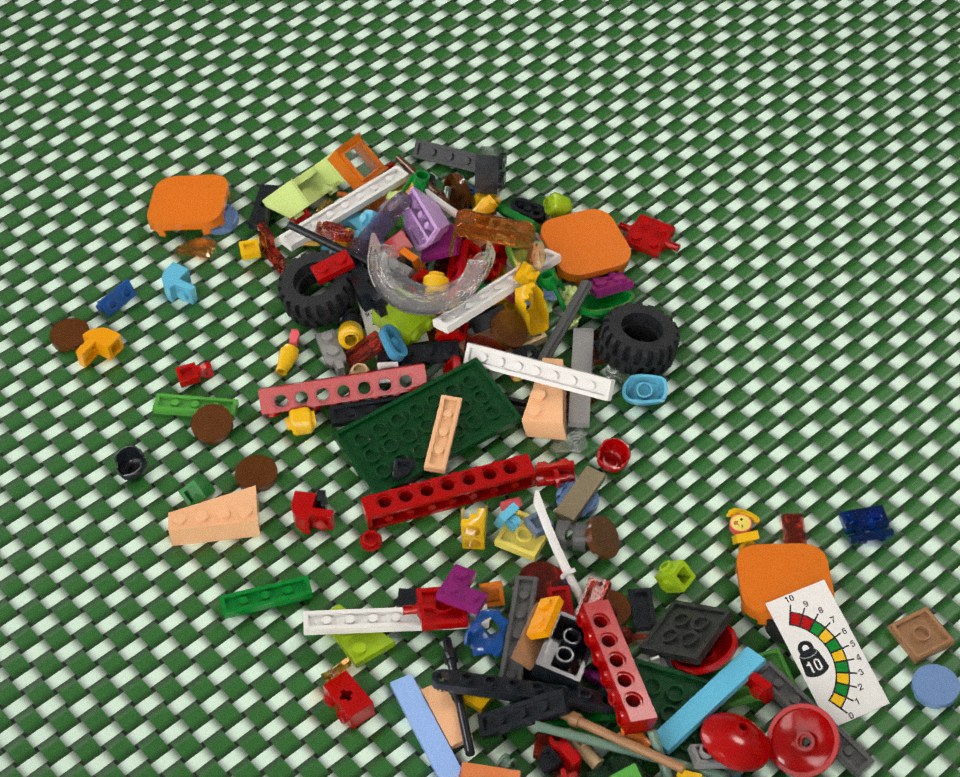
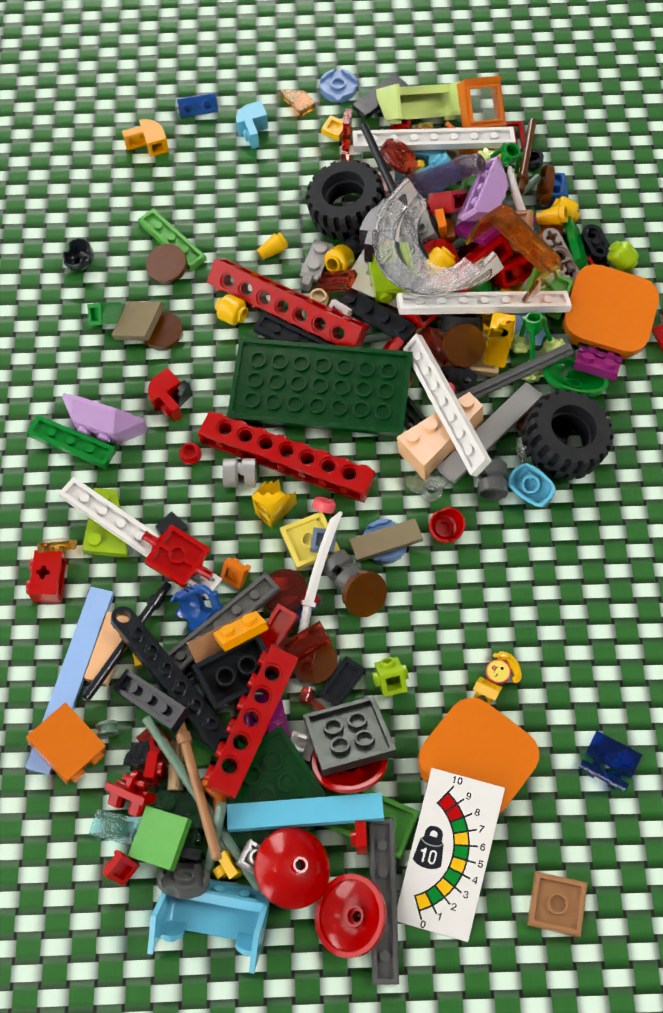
camera: 40 degrees right, 15 degrees up
reddish brown tile [49,318,90,352] -> none
orange tile [147,174,231,237] -> none
light nougat wedge [168,485,261,546] -> none
red plate [175,362,214,388] -> none
coral tile [289,329,300,348] -> none
red plate [310,249,355,285] -> none
dark azure plate [379,324,408,362] -> none
black tile [392,458,416,481] -> none
black plate [412,139,476,172] -> none
light nougat tile [424,395,462,474] -> none
magenta plate [436,564,488,616] -> none
black brick [474,146,507,194] -> none
medium azure tile [493,502,522,532] -> none
yellow tile [513,261,540,286] -> none
tan axle [530,242,546,270] -> none
red hips [535,458,575,488] -> none
clear red tile [781,514,807,544] -> none
medium blue tile [911,664,960,709] -> none
none -> lavender wedge [62,393,148,445]
none -> dark tan tile [111,301,165,341]
none -> light grey wheel [223,458,257,488]
none -> dark grey wheel [478,459,508,501]

